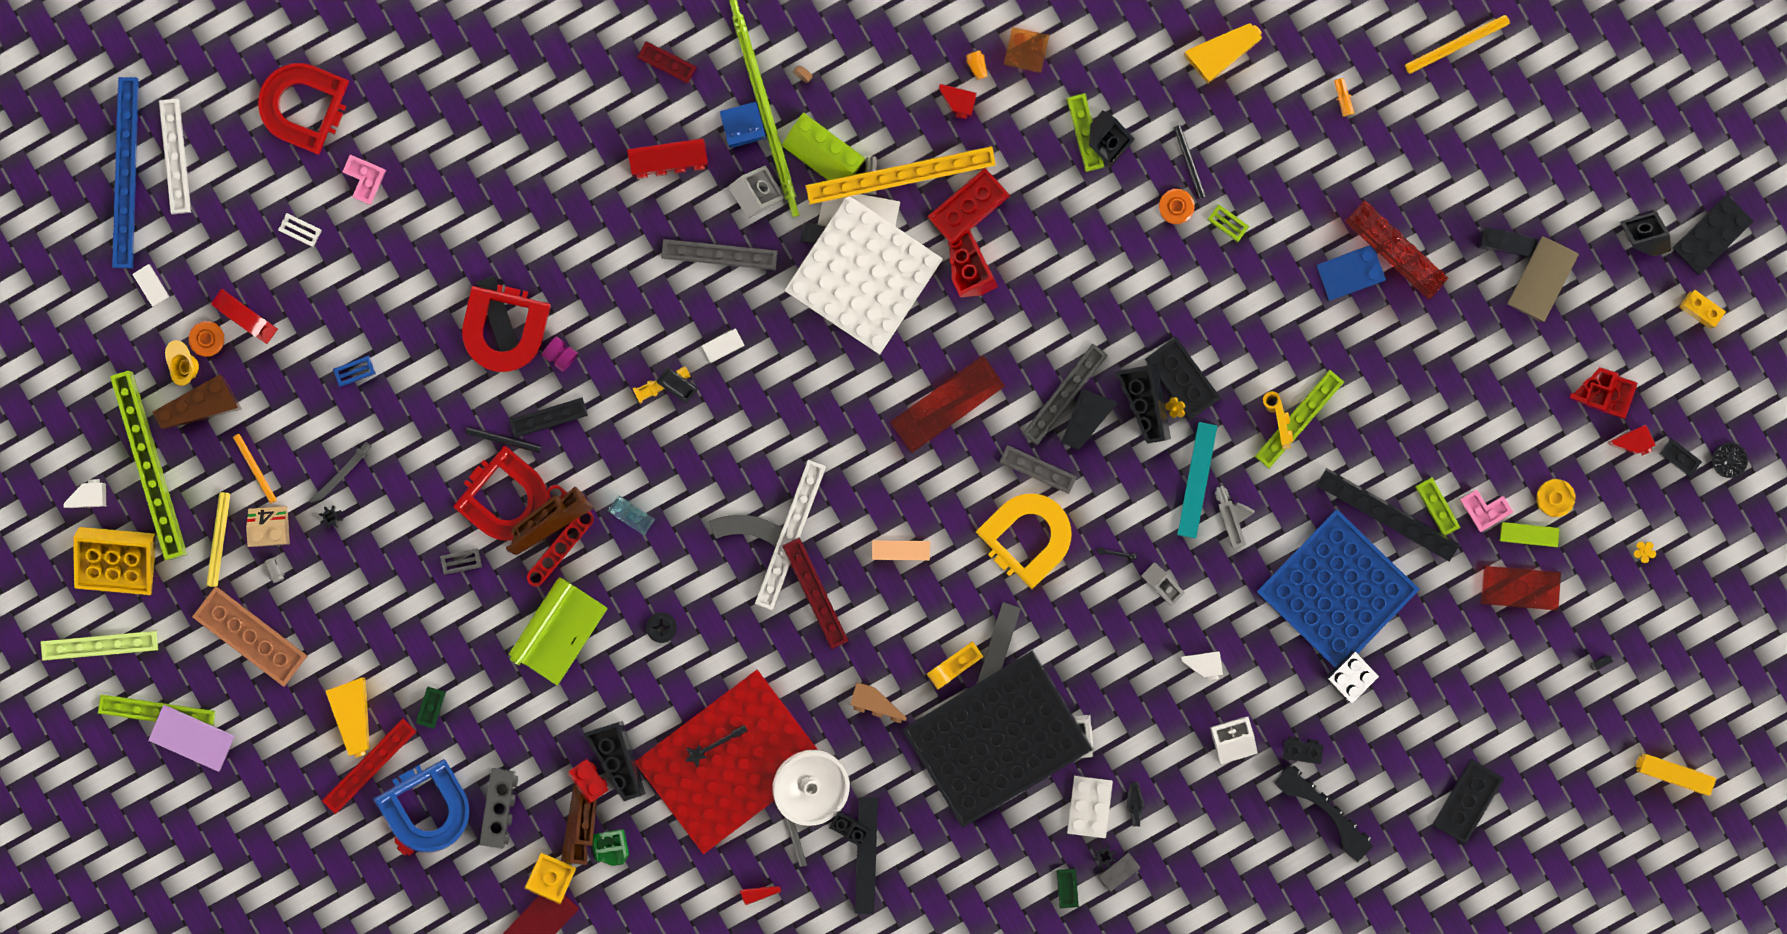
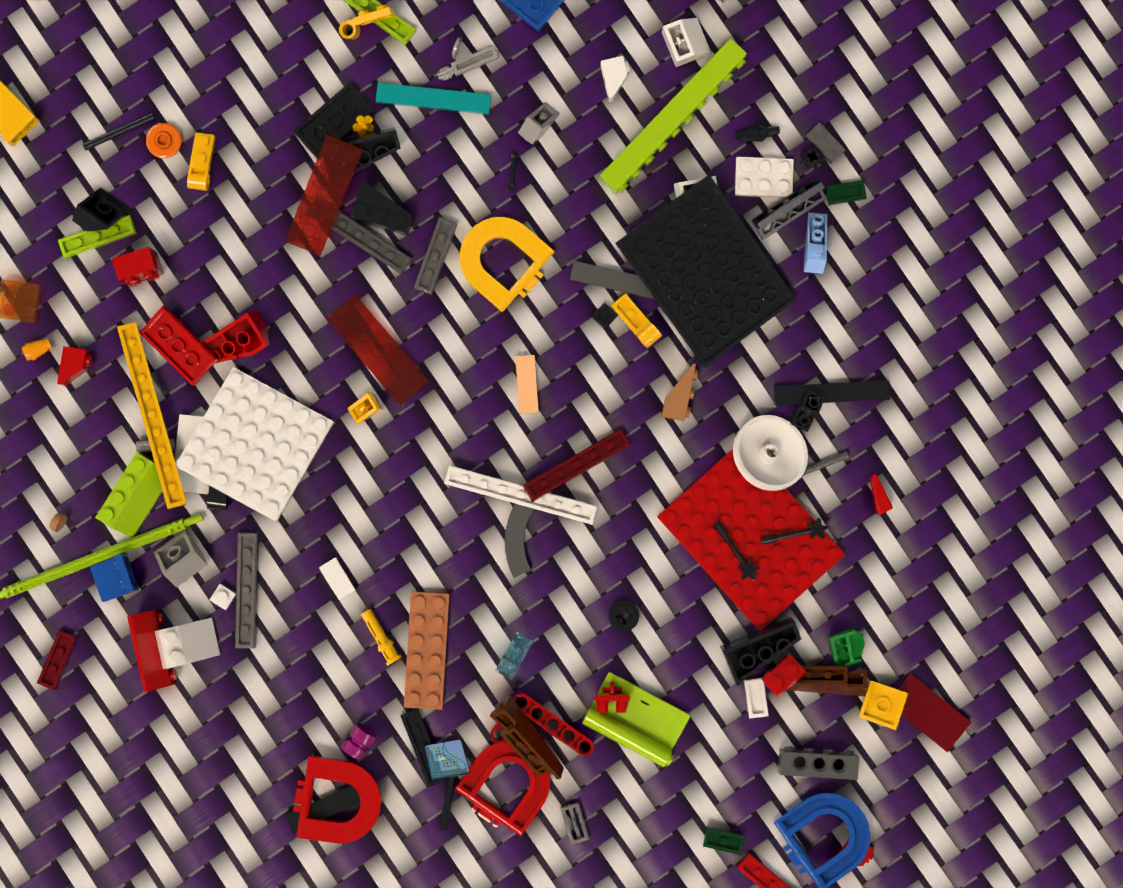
camera: 90 degrees left, 0 degrees up
black tile [656,366,699,404] -> none
lime tile [1207,204,1250,242] -> none
none -> red brick [112,247,164,287]
none -> white slope [155,618,220,669]
none -> yellow plate [187,133,216,191]
none -> white plate [210,584,236,610]
none -> clear red plate [285,134,363,256]
none -> yellow slope [348,392,383,424]
none -> nougat plate [404,591,450,710]
none -> piece [423,739,470,781]
none -> black tile [591,303,618,330]
none -> red hips [594,682,630,713]
none -> lime brick [599,38,747,195]
none -> white tile [744,677,769,719]
none -> black fence [751,179,827,240]
none -> black piece [760,518,829,545]
none -> light blue slope [804,212,827,274]

